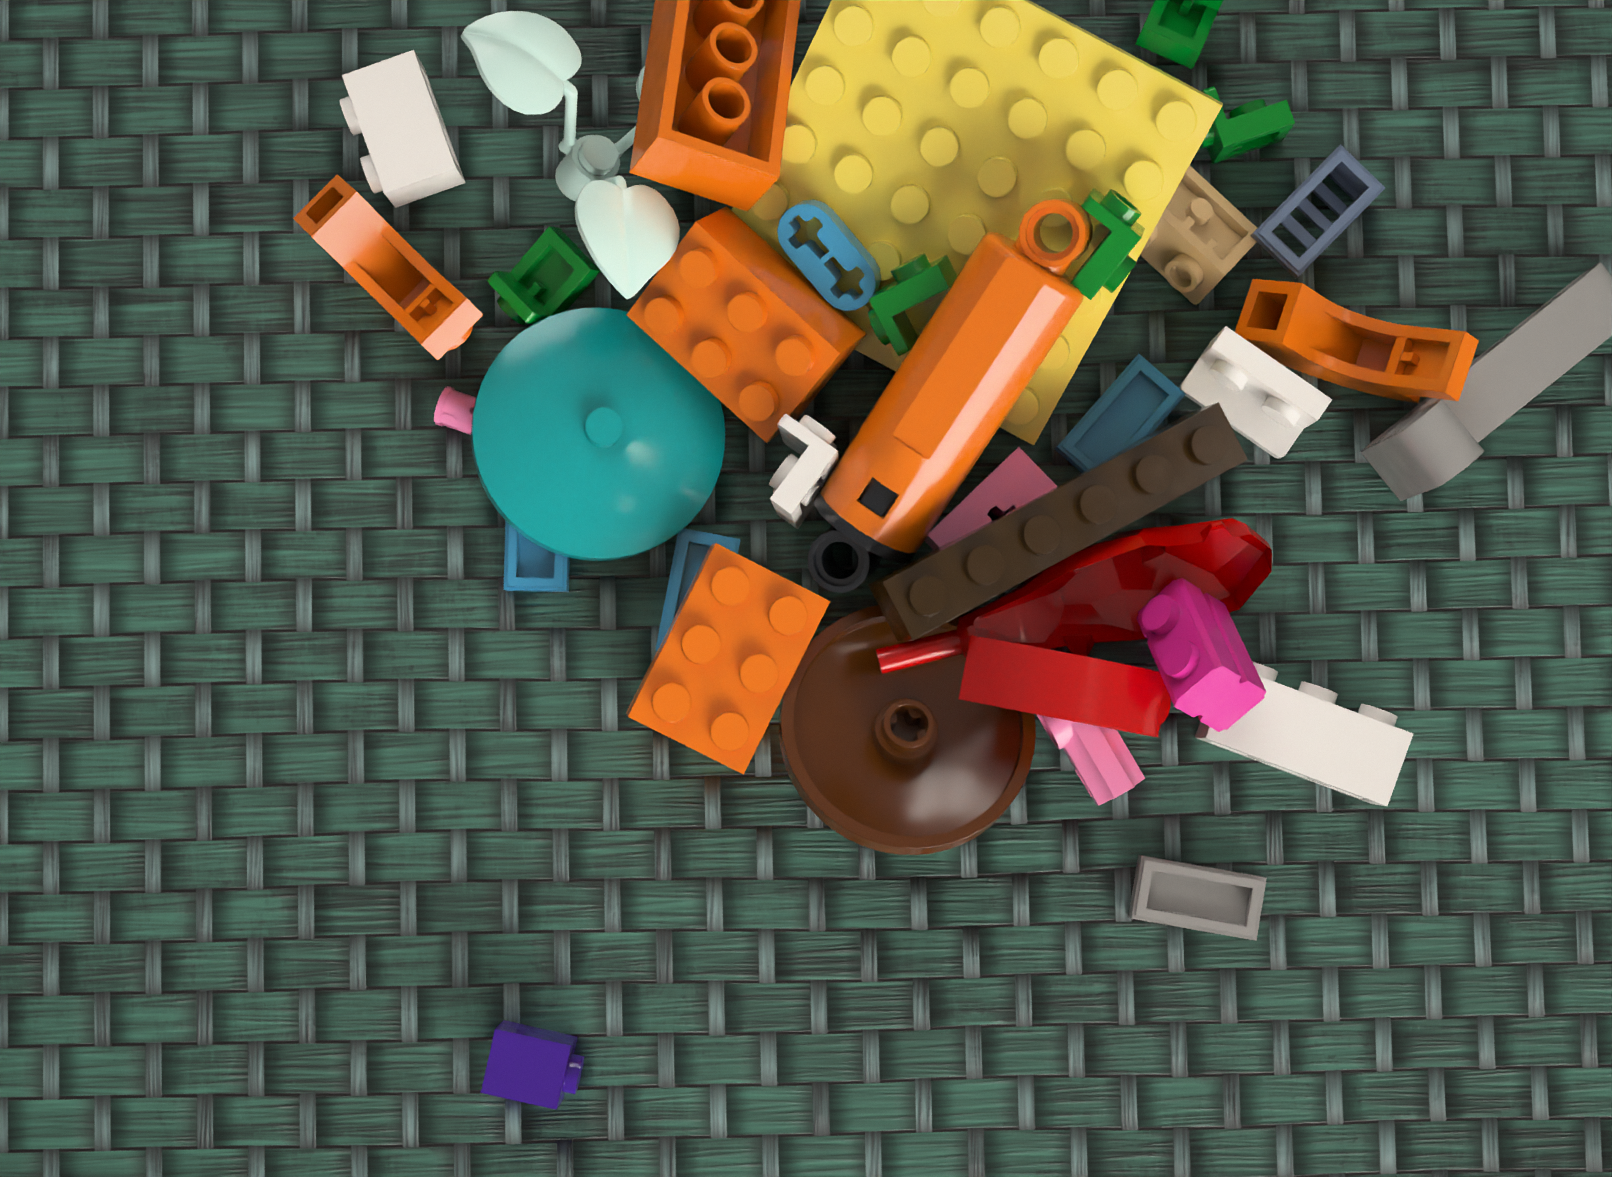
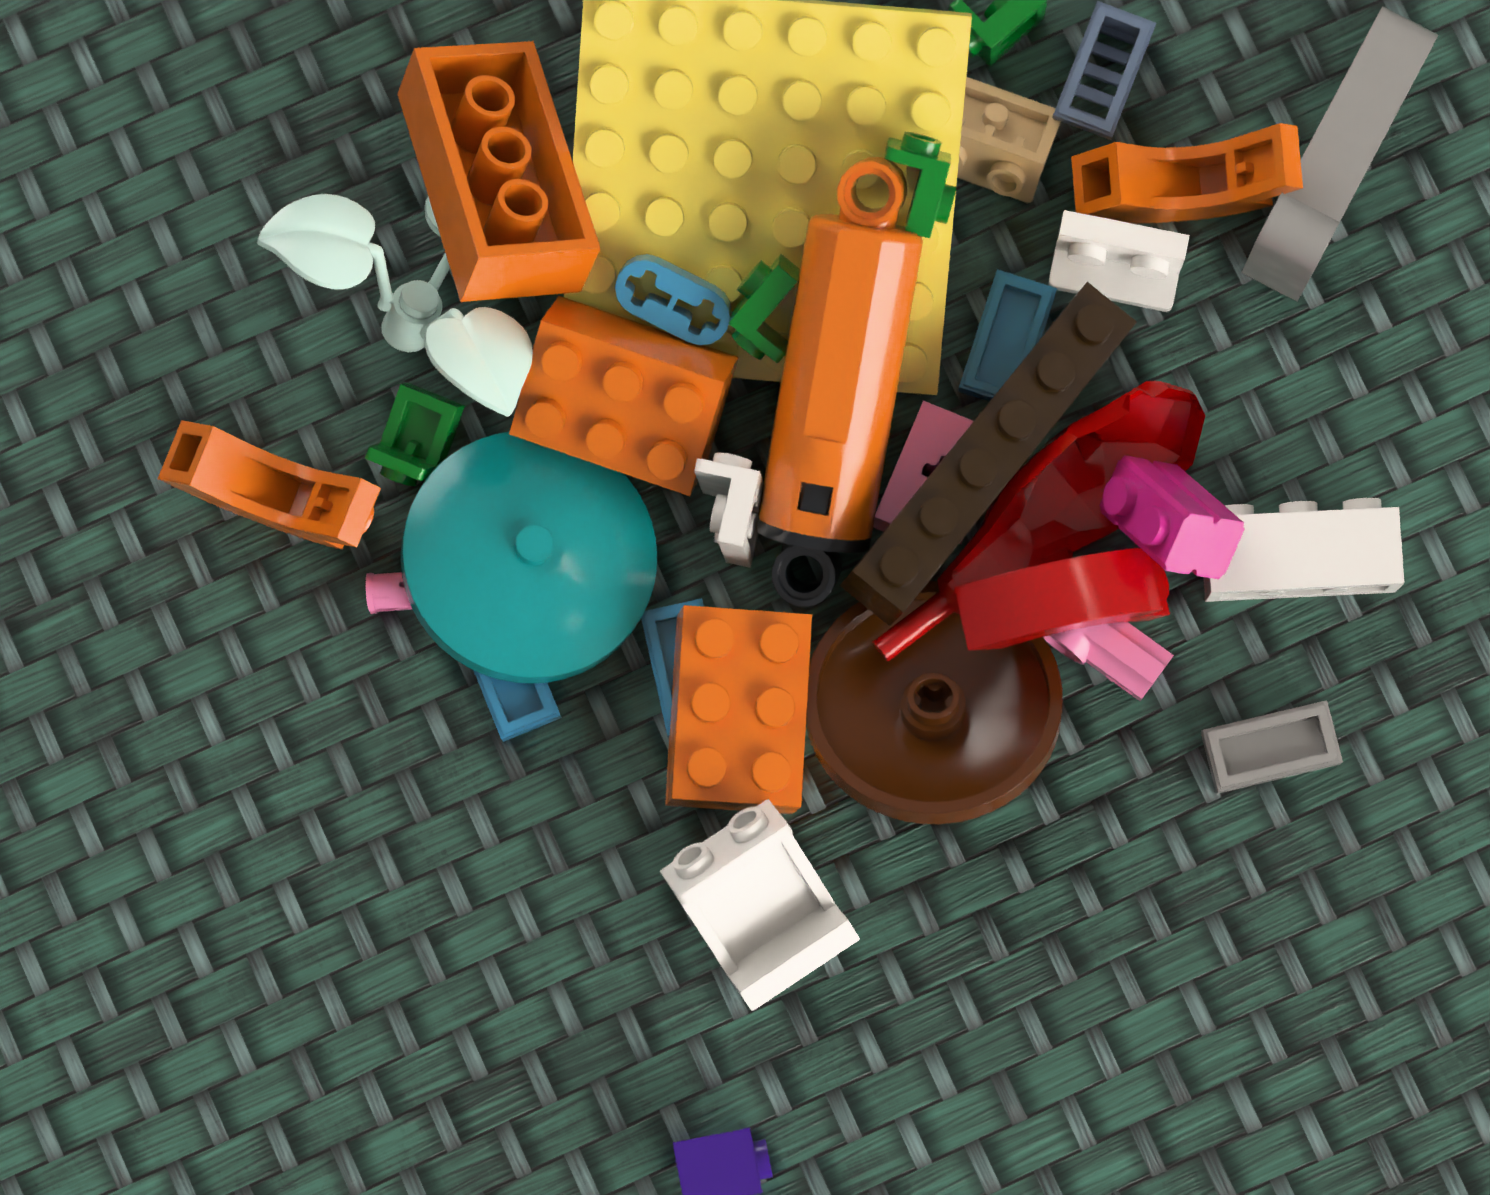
camera: 20 degrees left, 5 degrees down
white brick [339,50,466,208] -> none
none -> white panel [660,799,860,1011]

